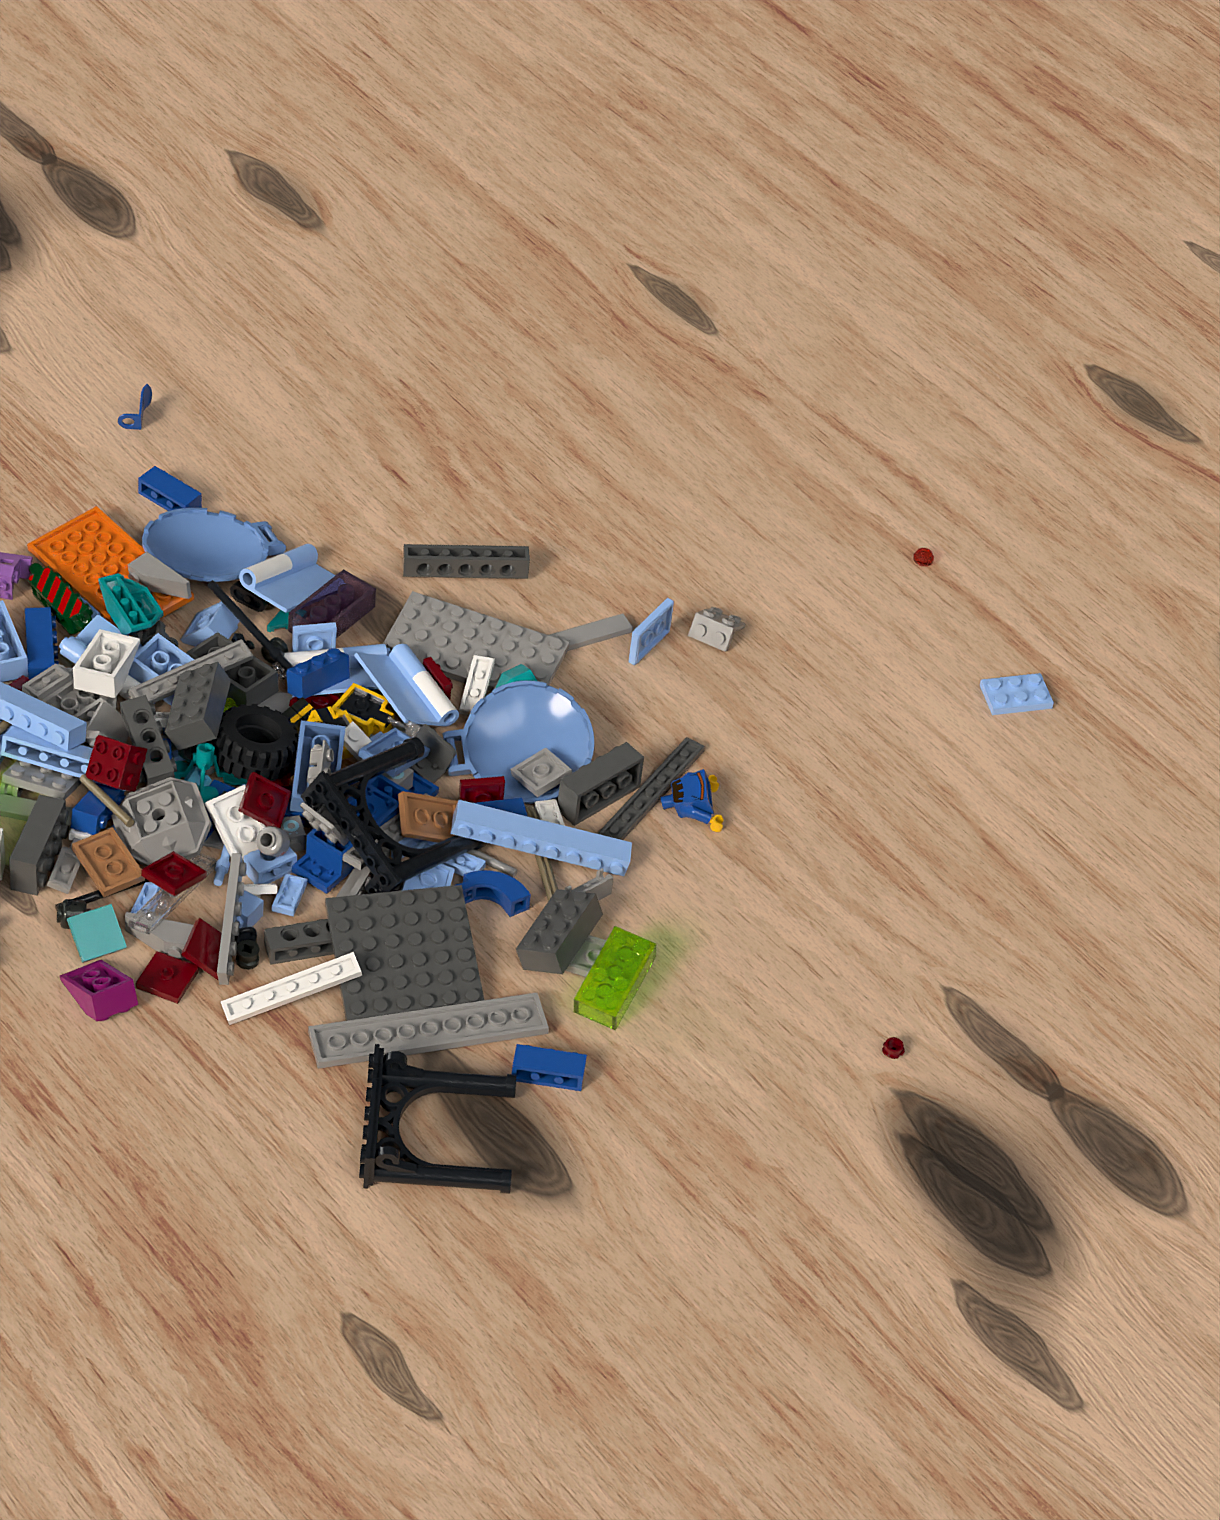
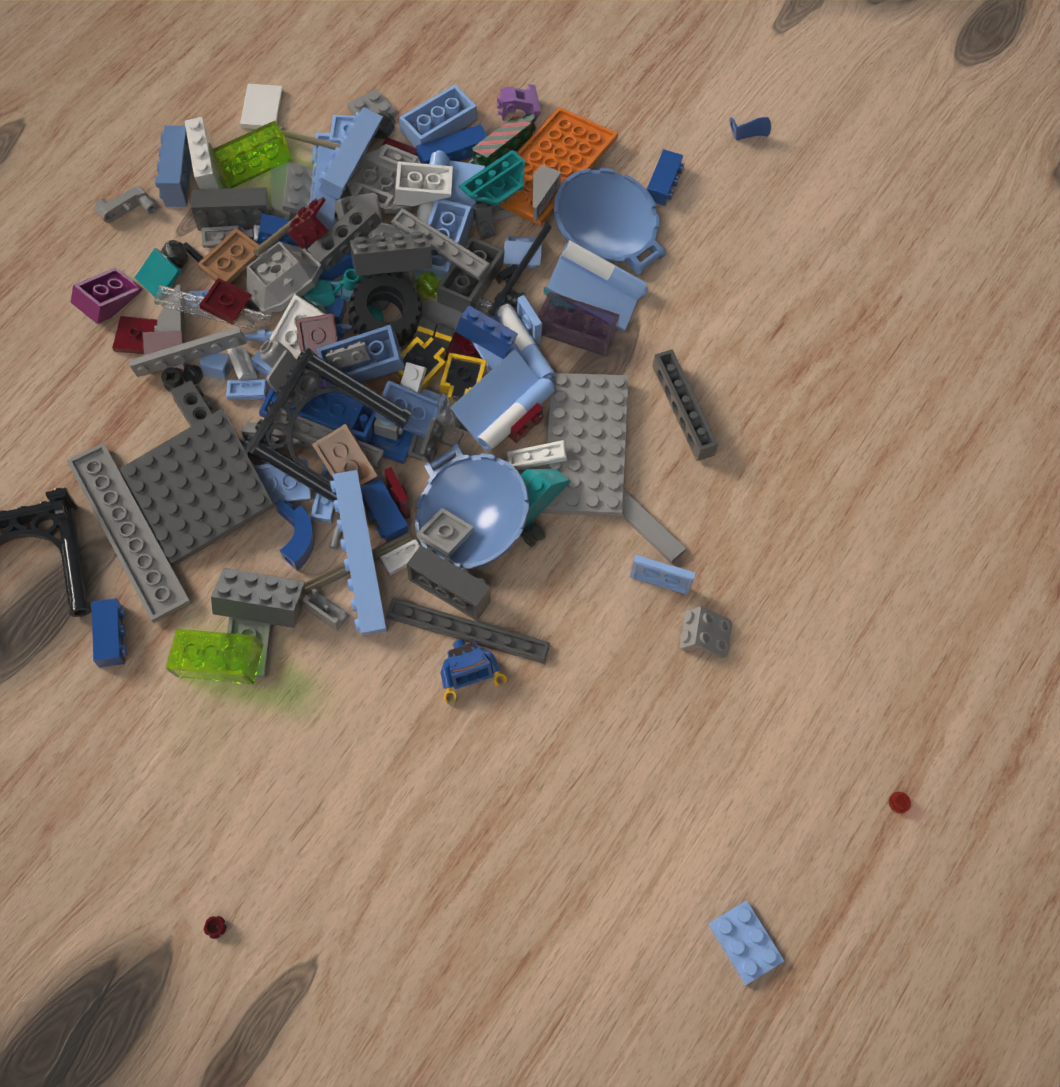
camera: 75 degrees right, 20 degrees up
white plate [221,952,362,1025] -> none

